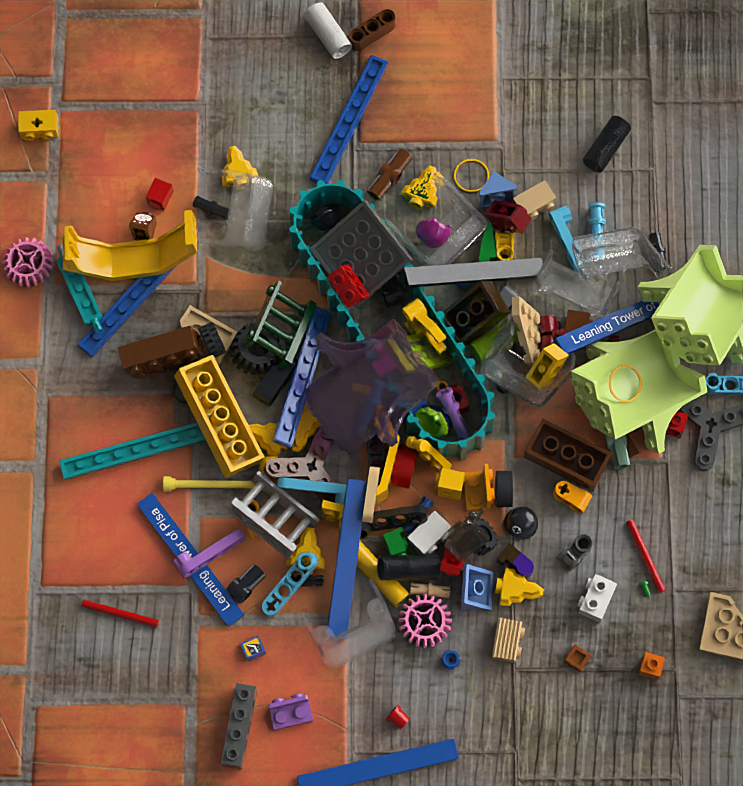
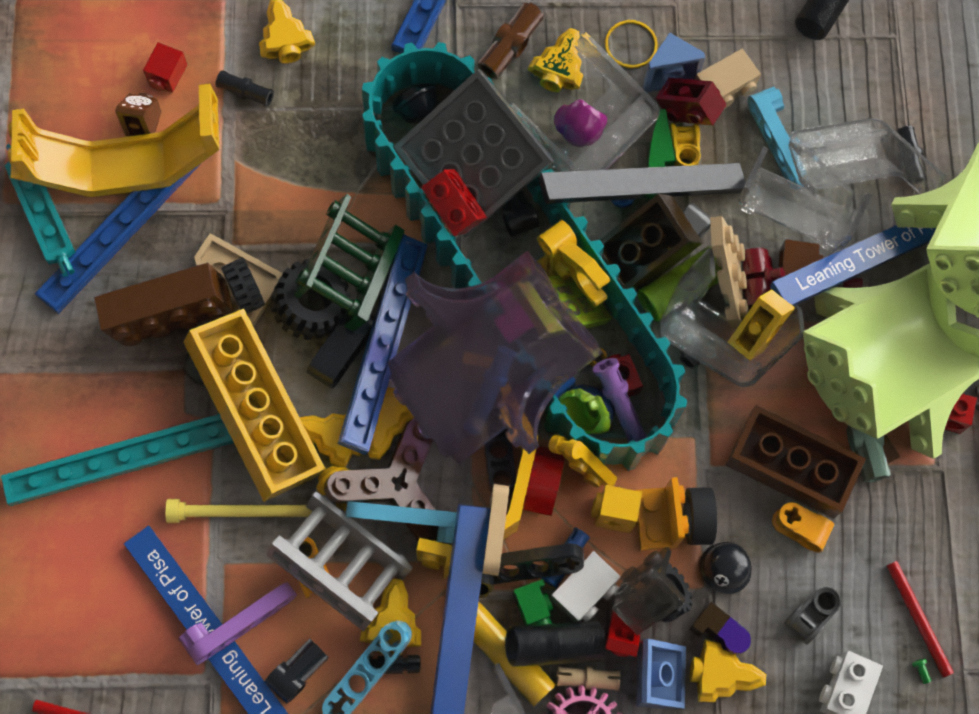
camera: 10 degrees left, 0 degrees up
clear windscreen [197,166,273,252] -> none
medium azure pin [589,203,606,261] -> none
yellow piece [609,365,642,402] -> none

